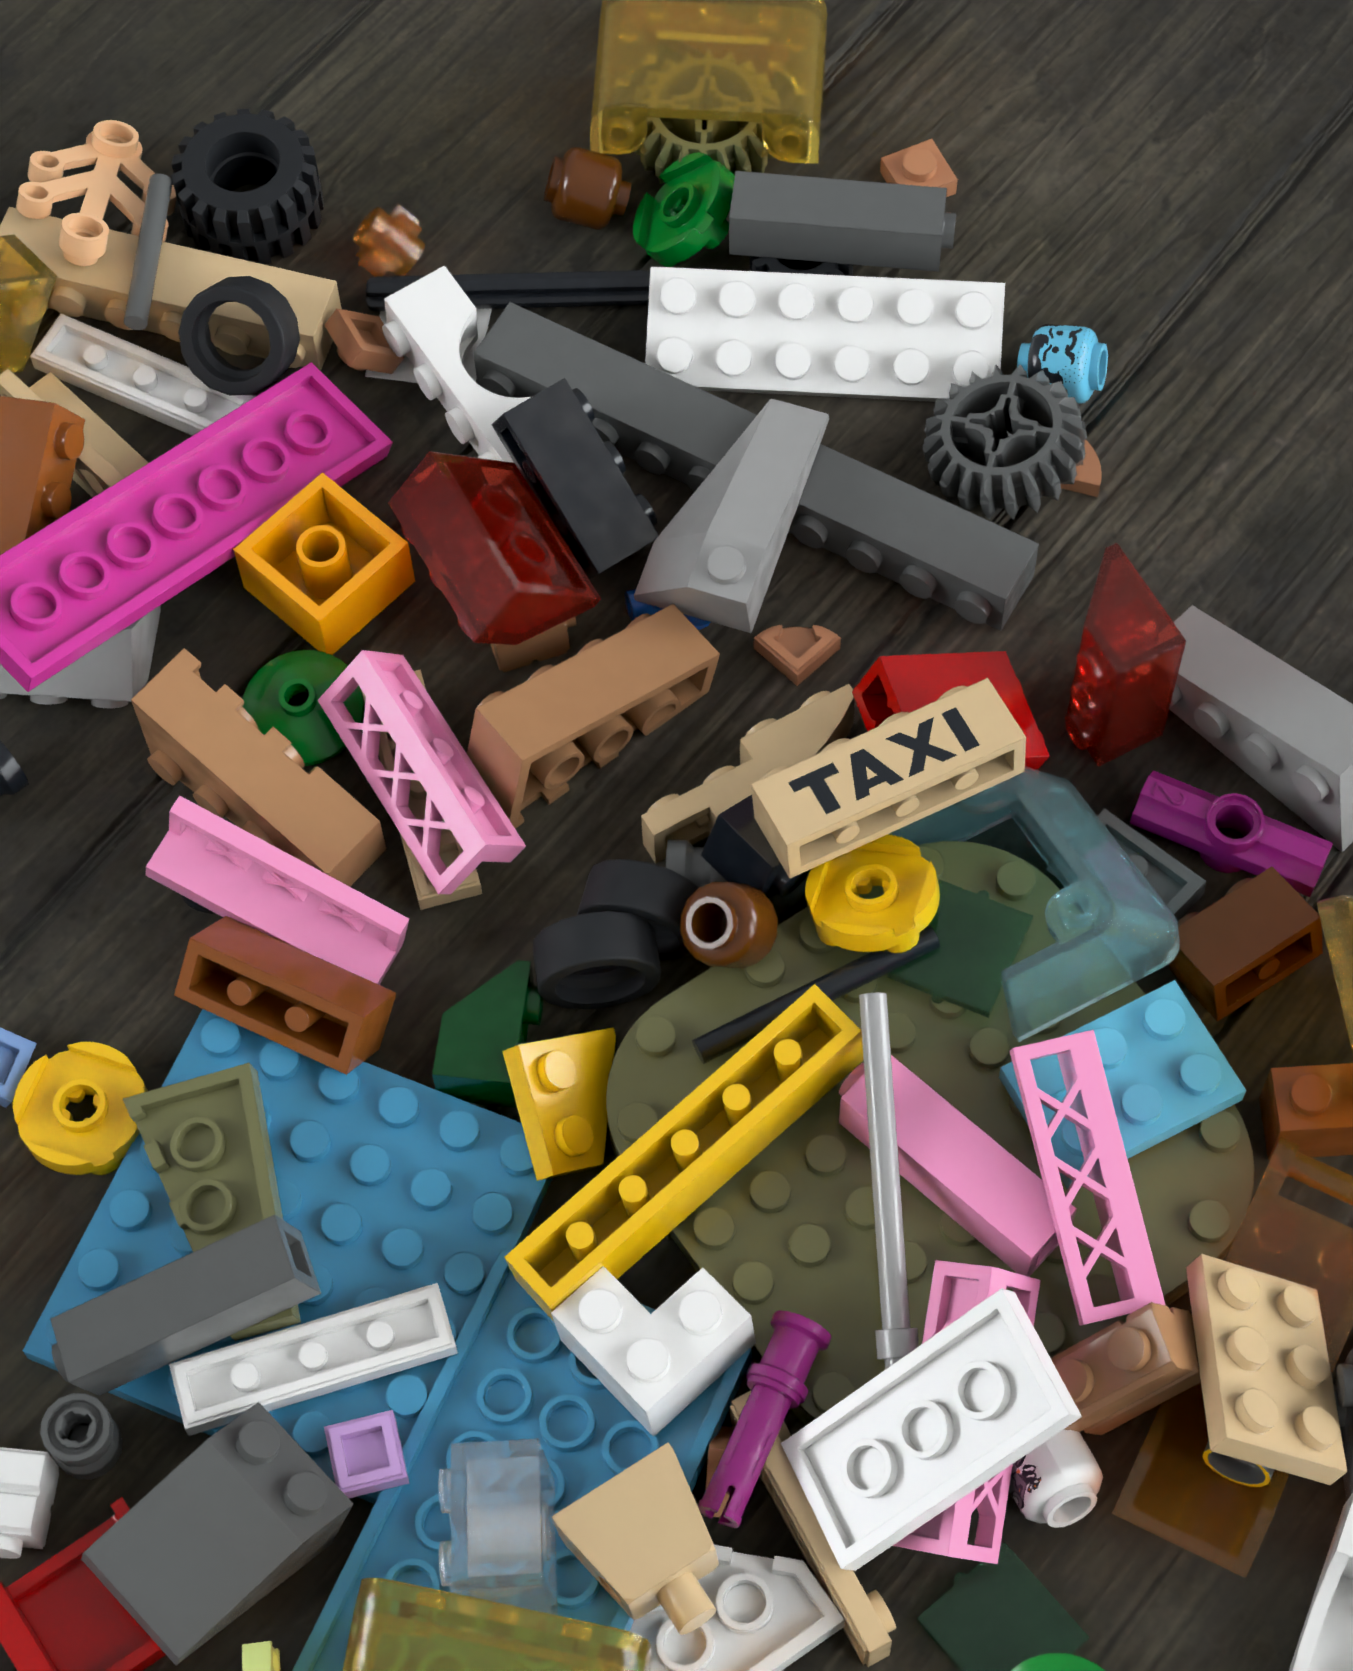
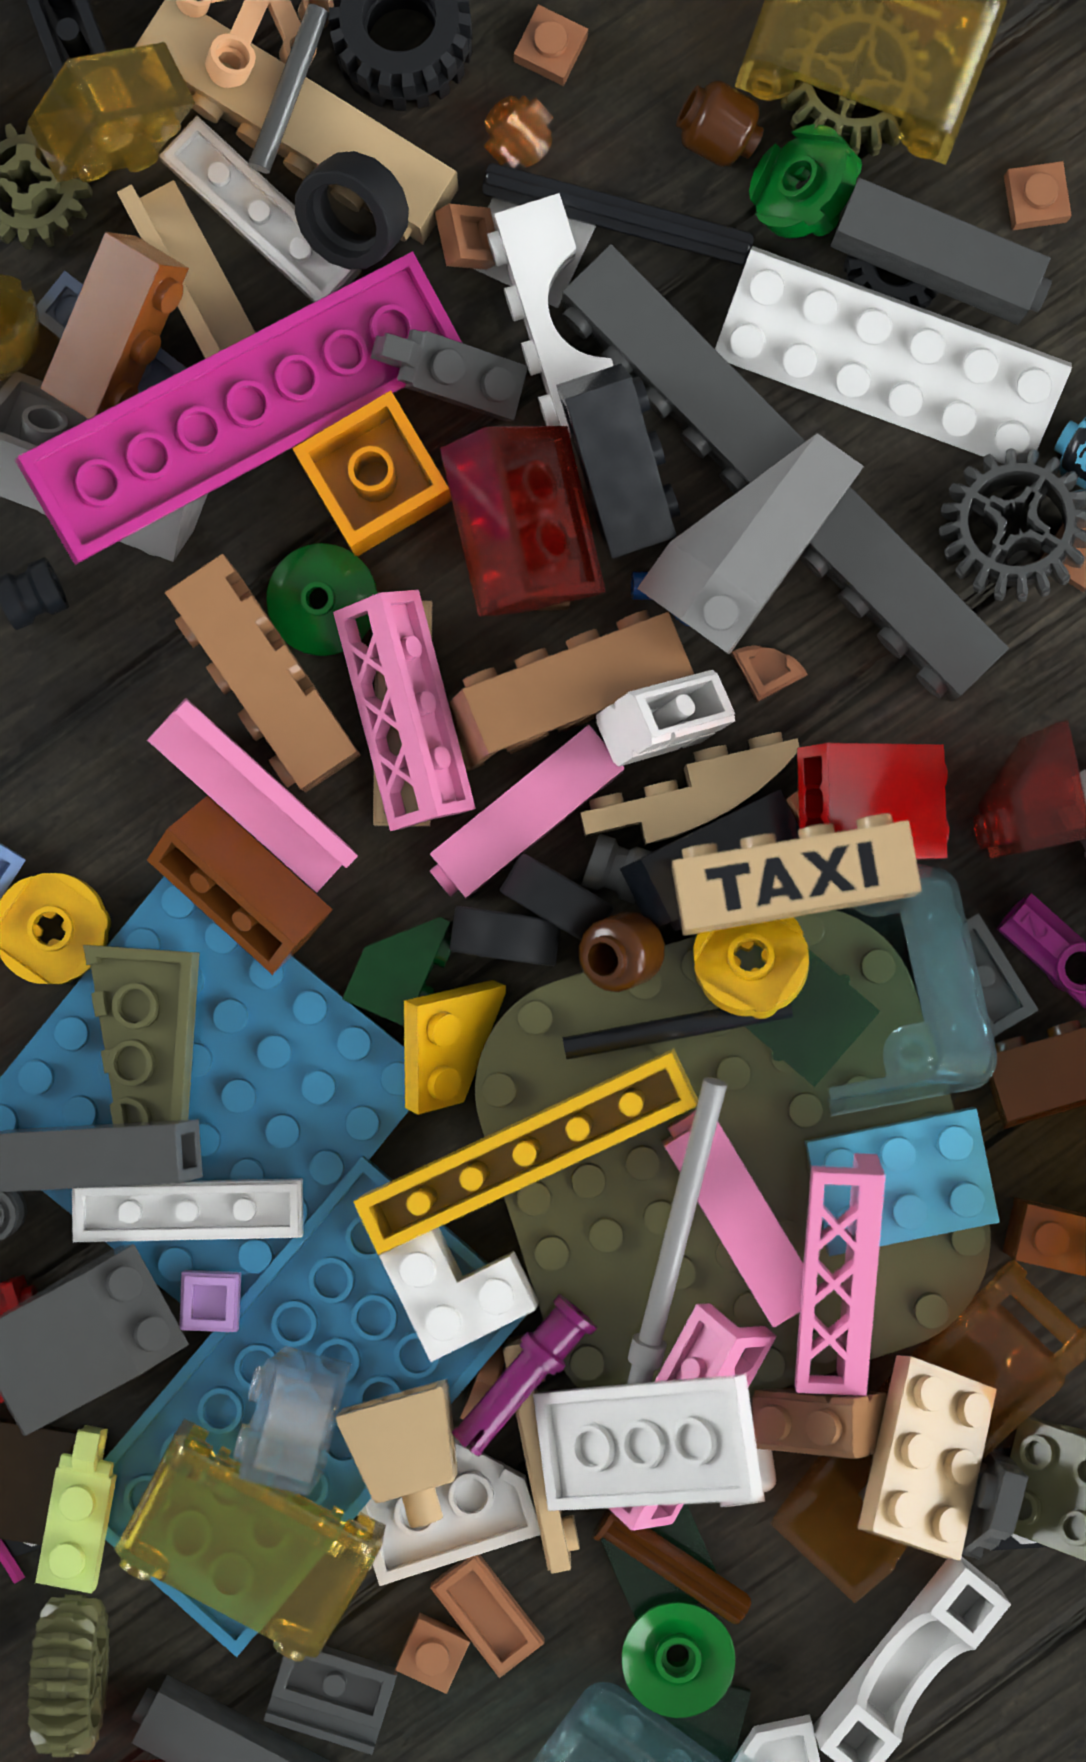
camera: 15 degrees right, 25 degrees up
none -> dark grey hinge [371,329,528,422]
none -> bright pink brick [429,725,625,899]
none -> nougat plate [514,5,588,86]
none -> reddish brown axle [592,1508,752,1624]
none -> white brick [596,669,735,767]

